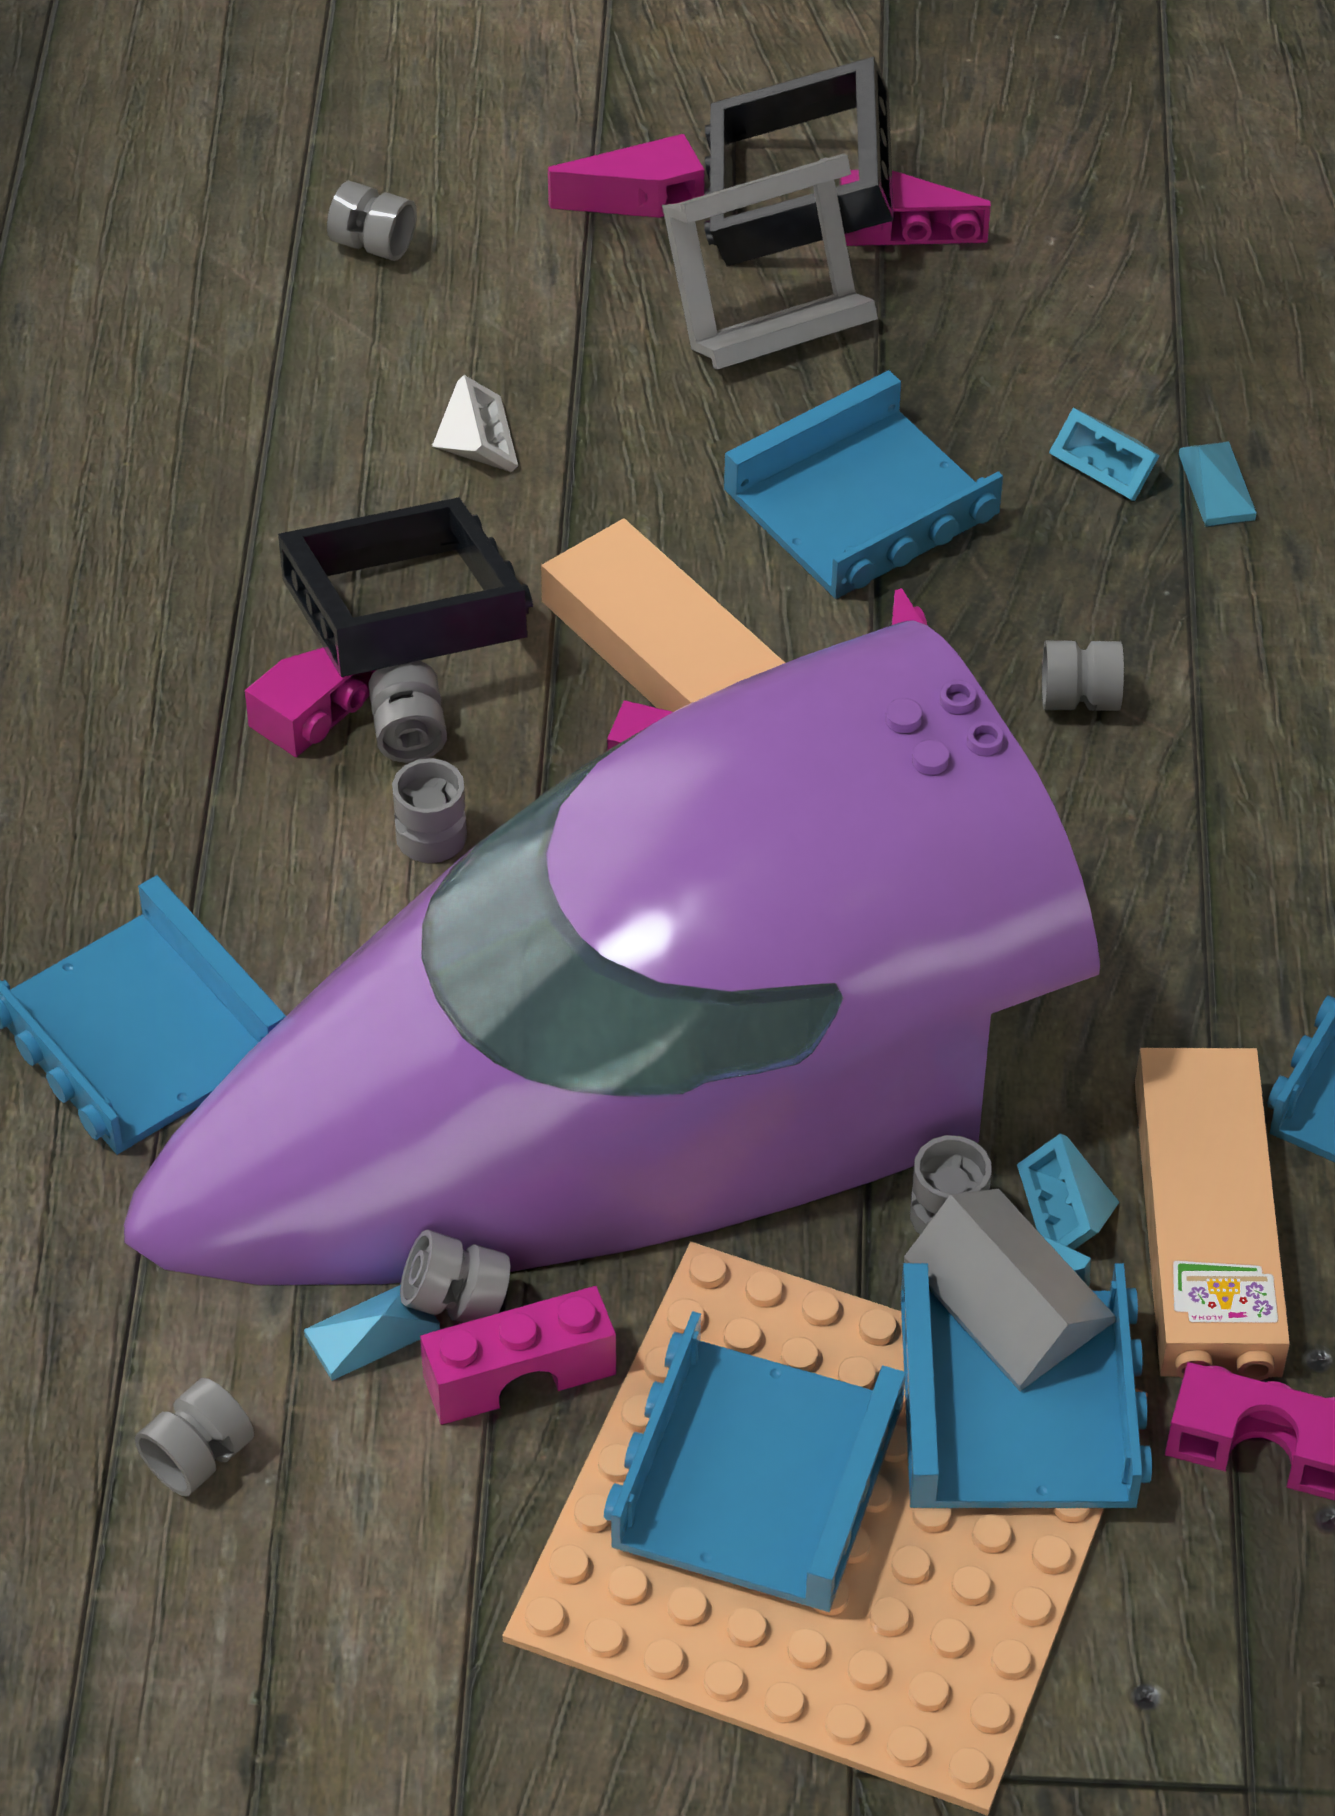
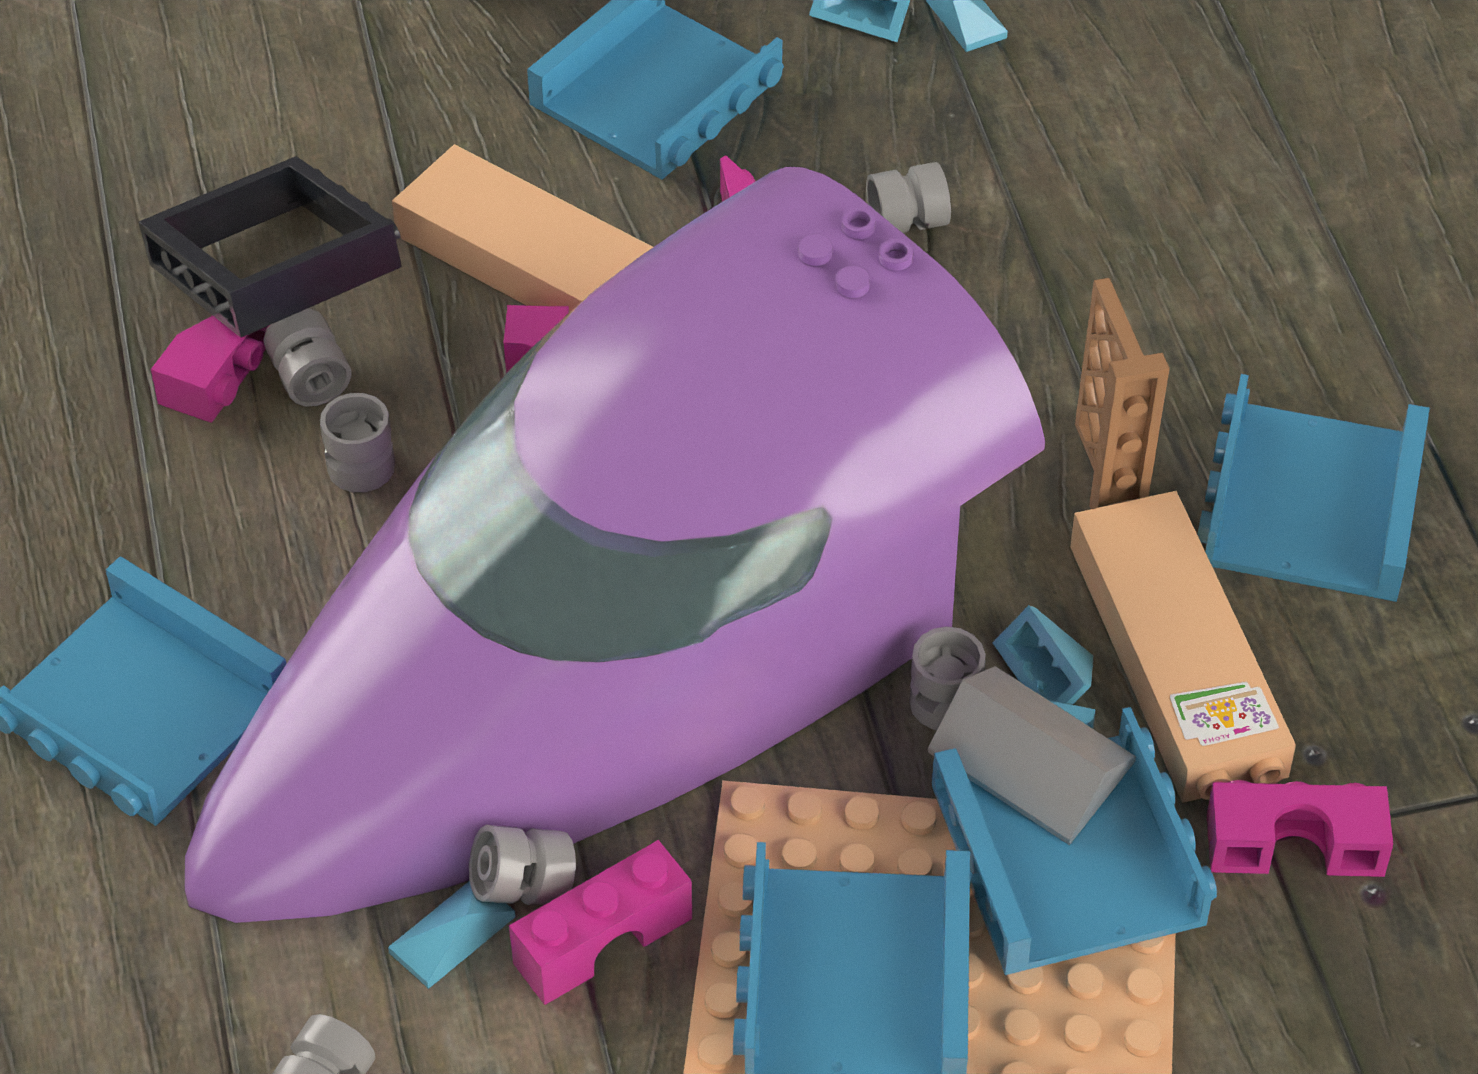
camera: 15 degrees left, 0 degrees up
white slope [432,375,518,472] -> none
none -> medium nougat fence [1075,278,1170,509]

